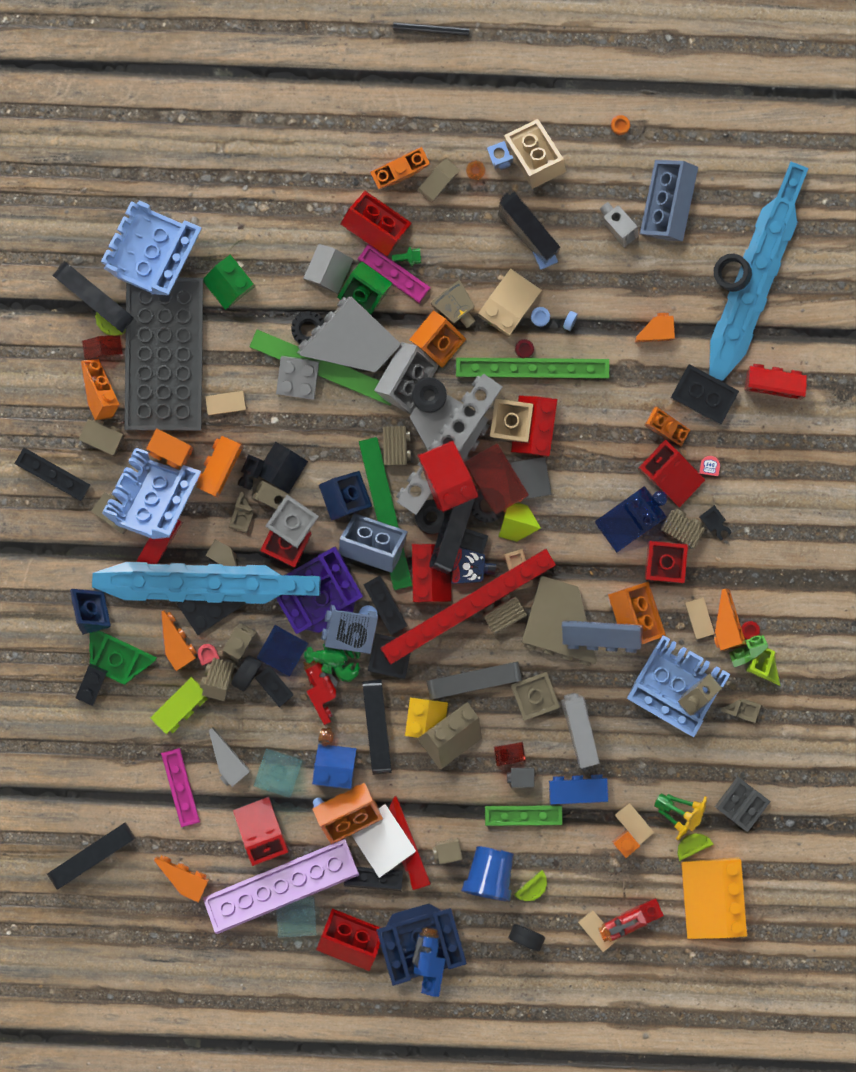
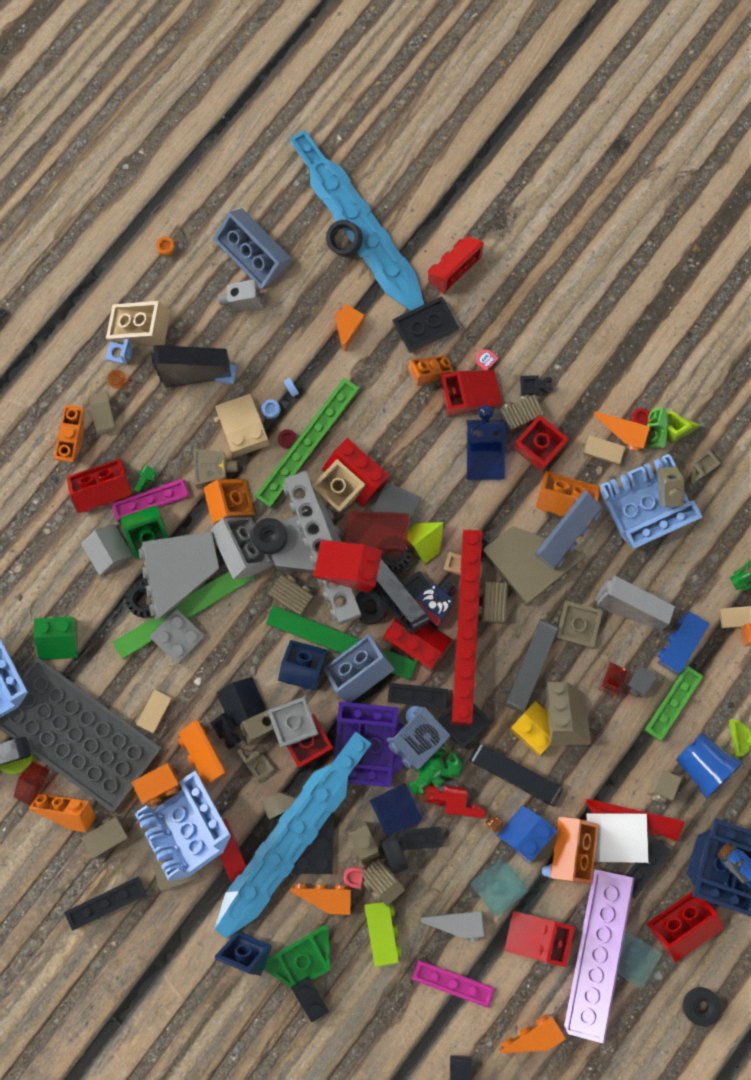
camera: 55 degrees left, 10 degrees down
none -> black tyre [683,987,721,1027]

